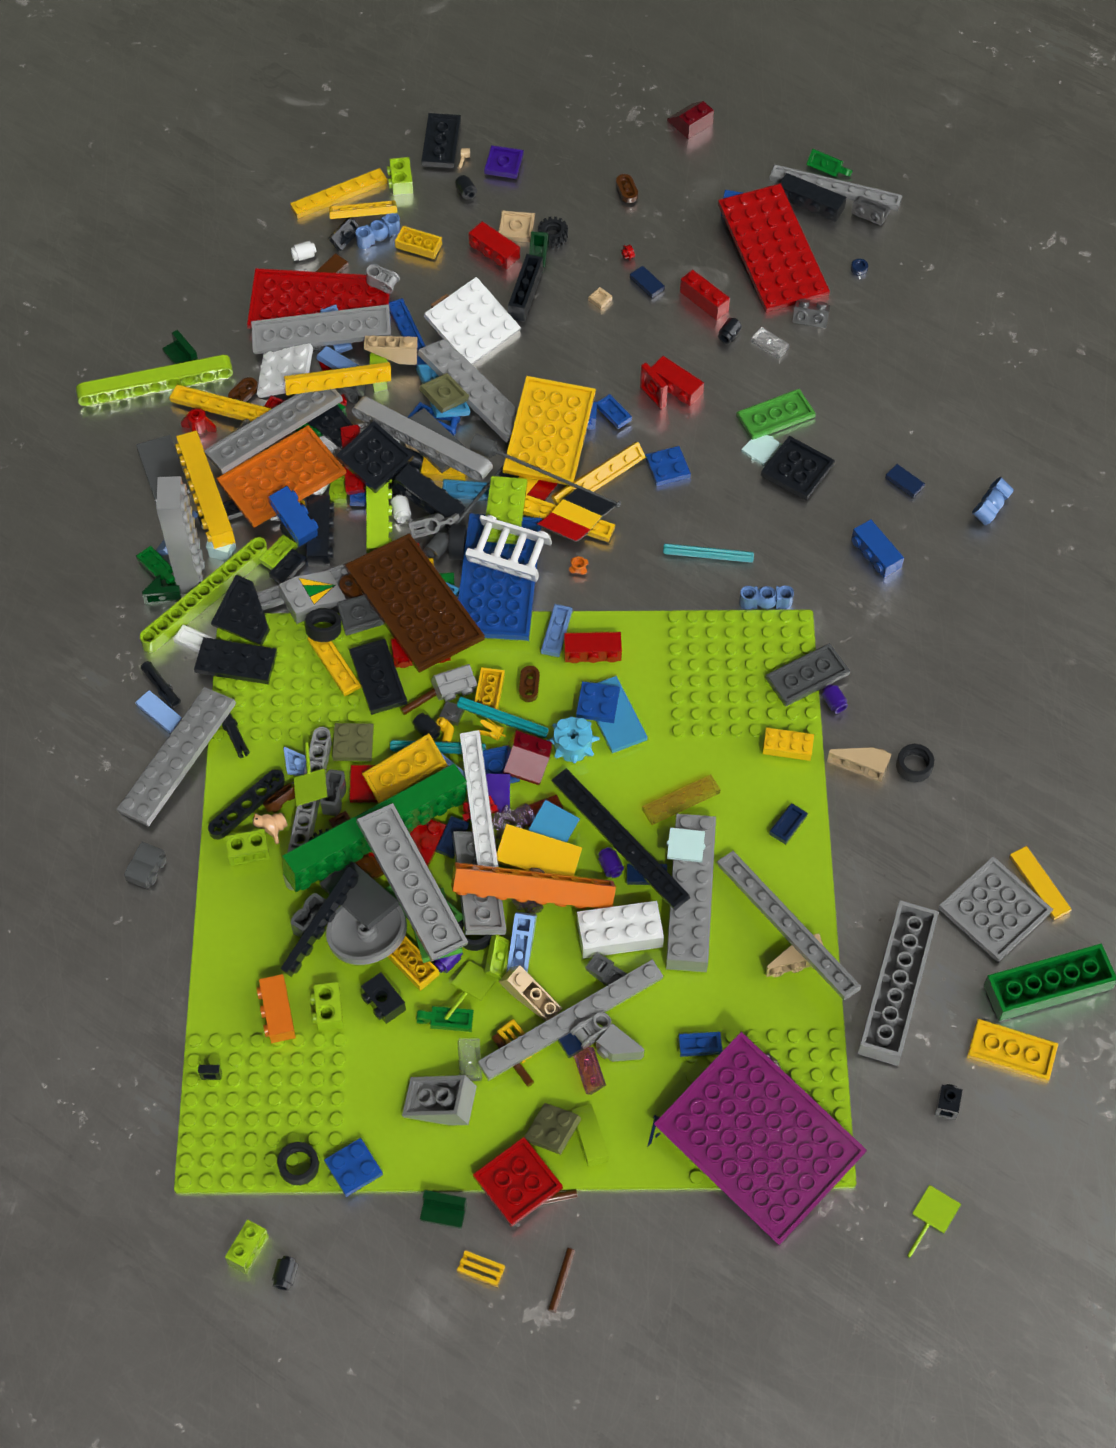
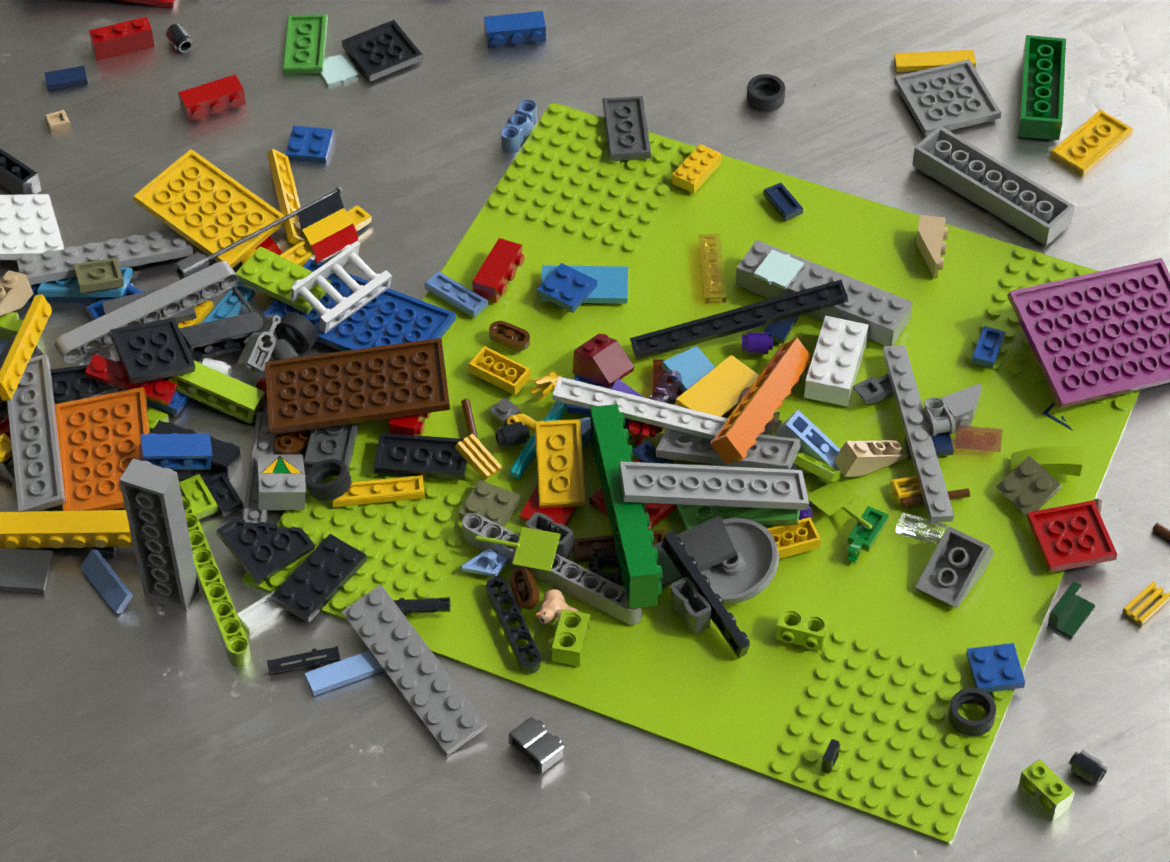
camera: 65 degrees left, 10 degrees down
green plate [136,546,176,585] -> none
dark green slope [142,575,182,605] -> none
orange brick [256,974,296,1043] -> none
black brick [361,972,406,1024] -> none
light grey brick [431,664,477,701] -> none
teal axle [457,697,549,739] -> none
medium azure brick [547,716,600,764] -> none
orange plate [569,556,588,575] -> none
blue plate [597,394,632,429] -> none
red plate [621,244,635,261] -> none
red tile [640,363,668,410] -> none
teal axle [663,543,754,563] -> none
light grey plate [717,851,861,1001] -> none
clear plate [751,327,789,359] -> none
dark purple brick [822,685,848,714] -> none
tan slope [827,747,892,782] -> none
black brick [935,1084,963,1120] -> none
none -> yellow tile [455,434,502,481]

